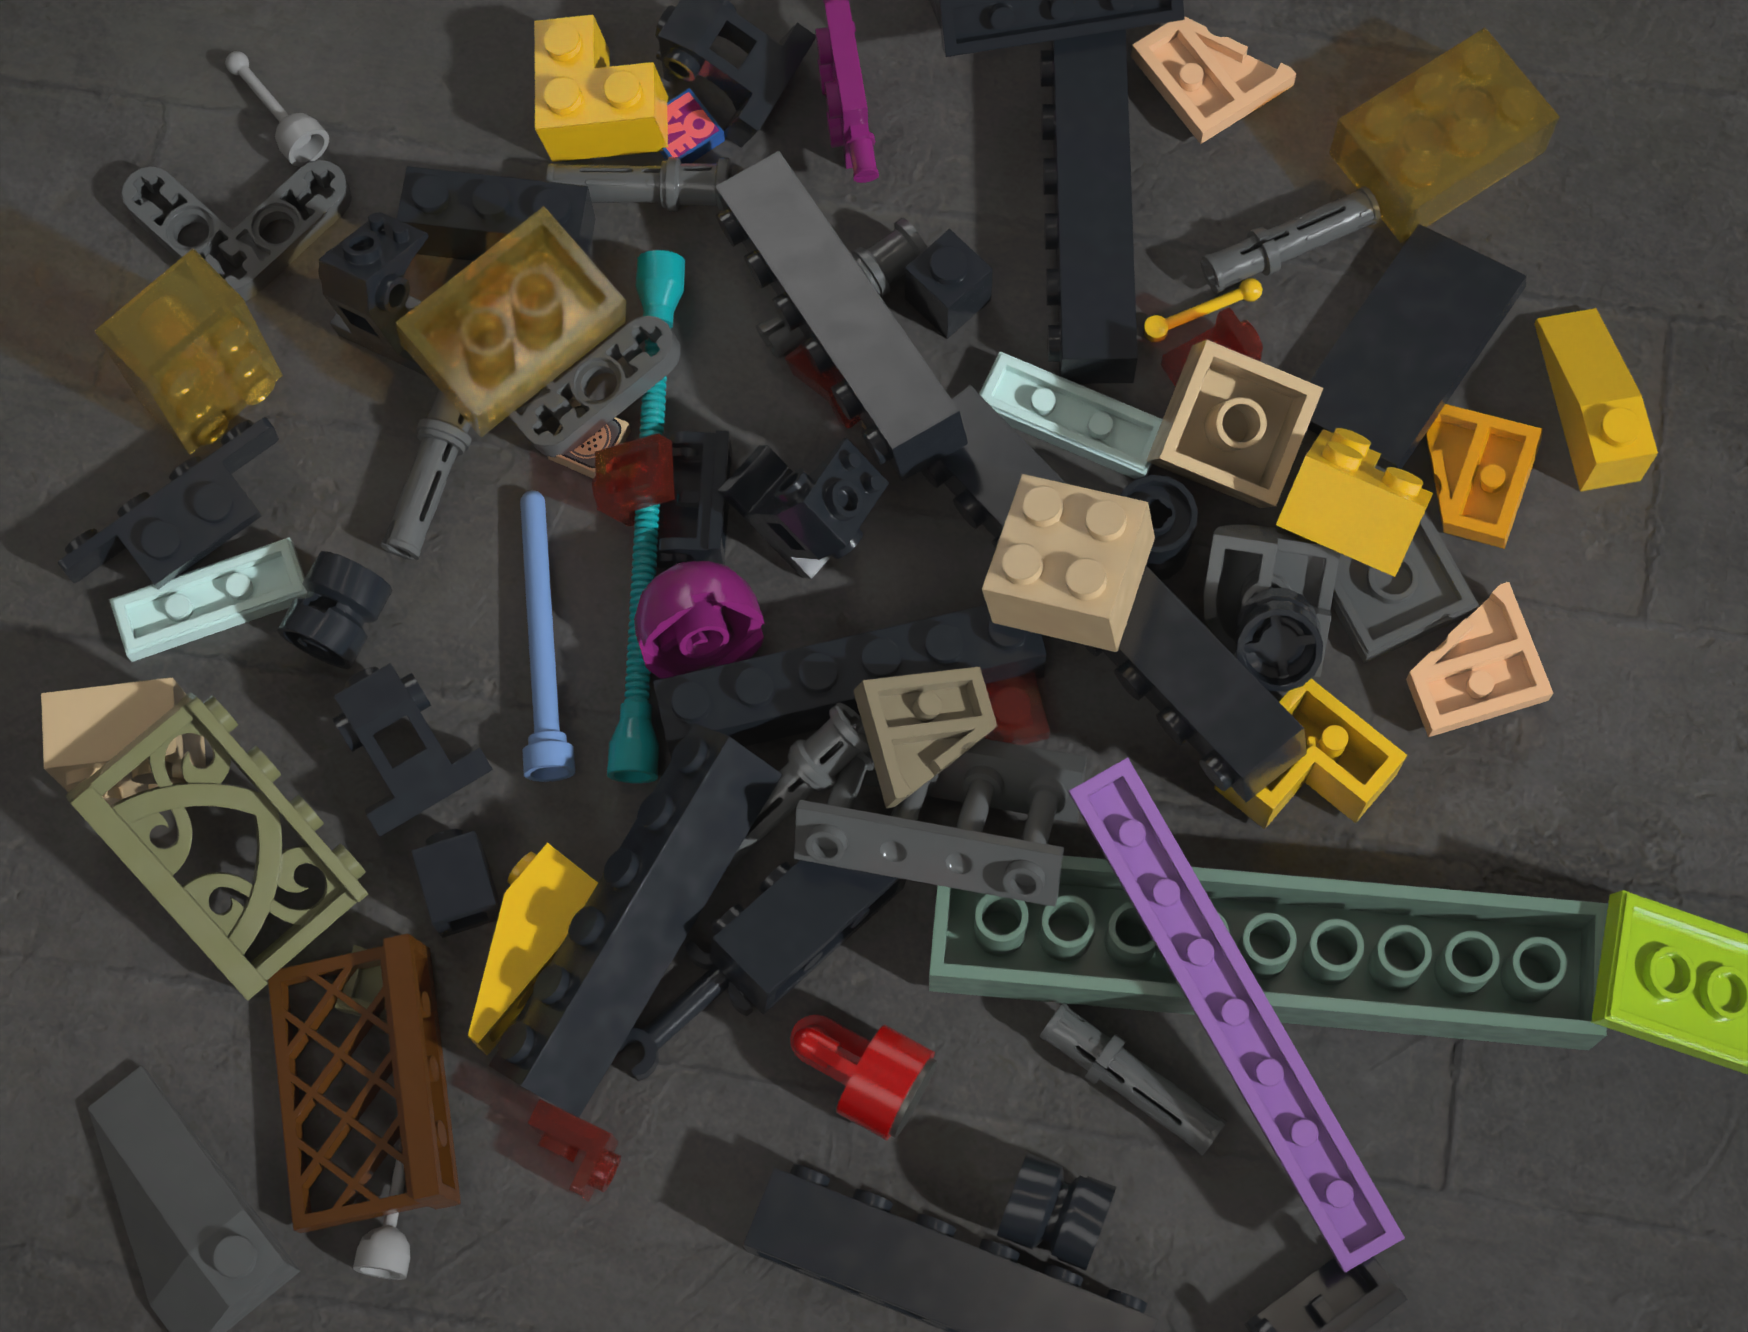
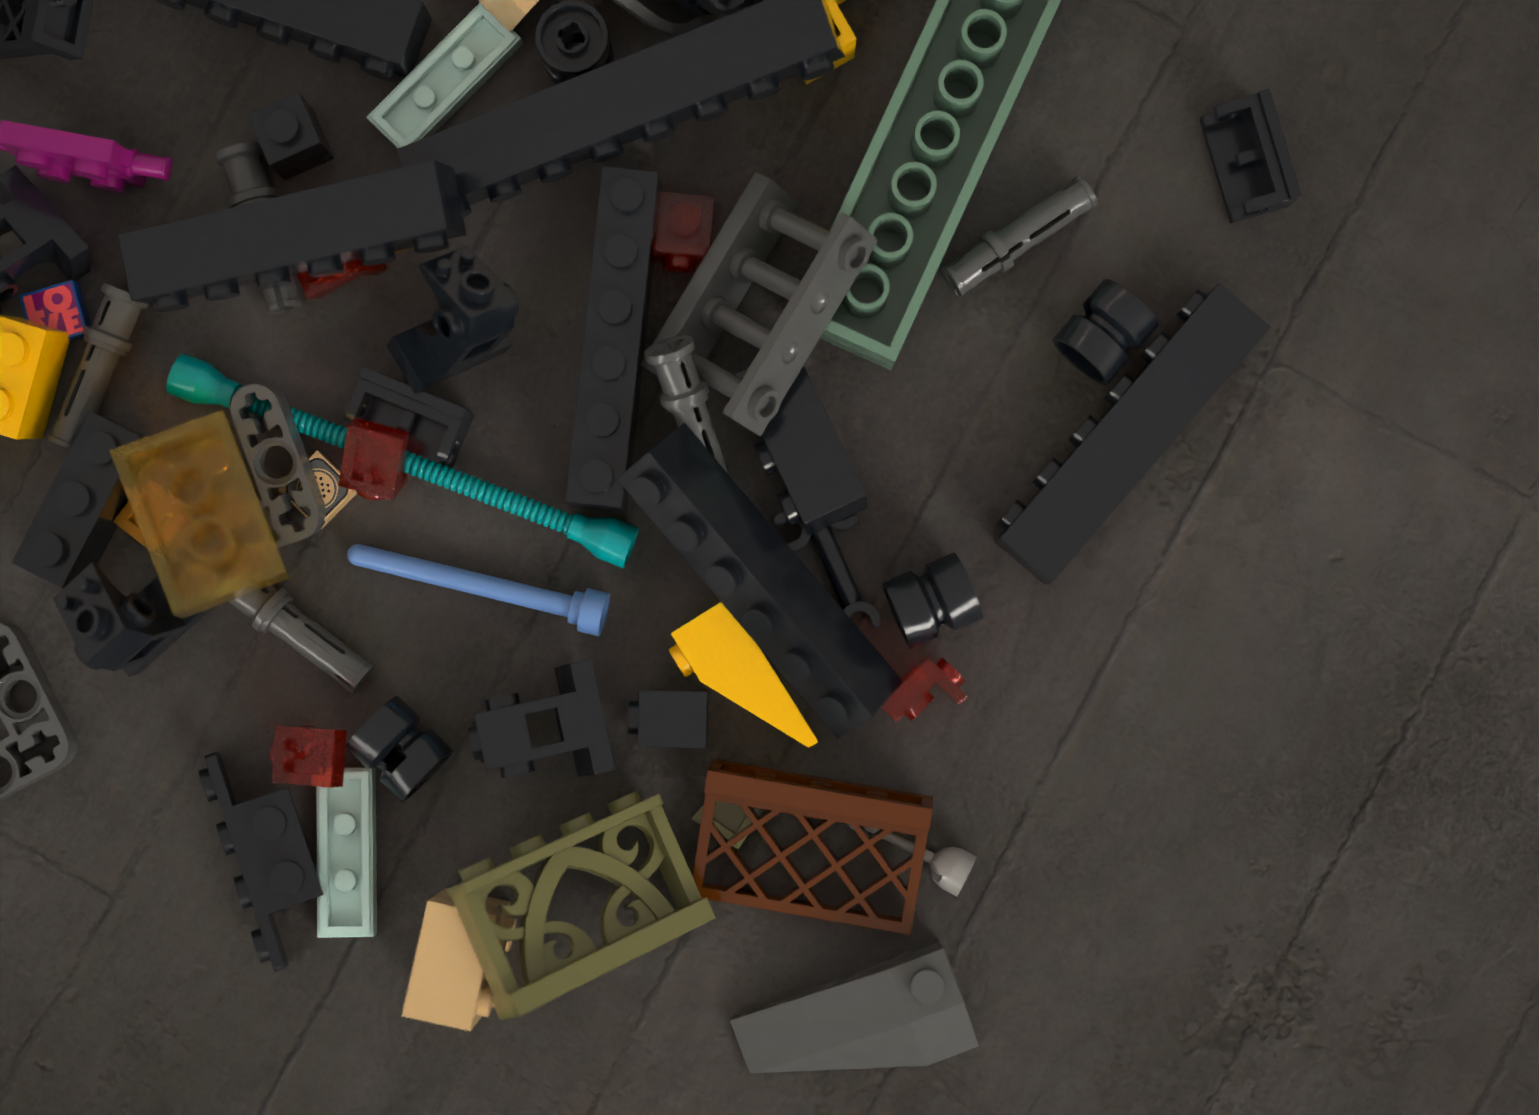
camera: 70 degrees left, 15 degrees up
clear yellow brick [94,248,283,455] -> none
magenta cylinder [634,561,765,679] -> none
red piece [790,1014,938,1141] -> none
dark tan wing [854,667,997,808] -> none
tan brick [982,474,1155,652] -> none
medium lavender plate [1068,758,1405,1272] -> none
none -> clear red bracket [270,725,347,788]
none -> black wheel [882,552,983,649]

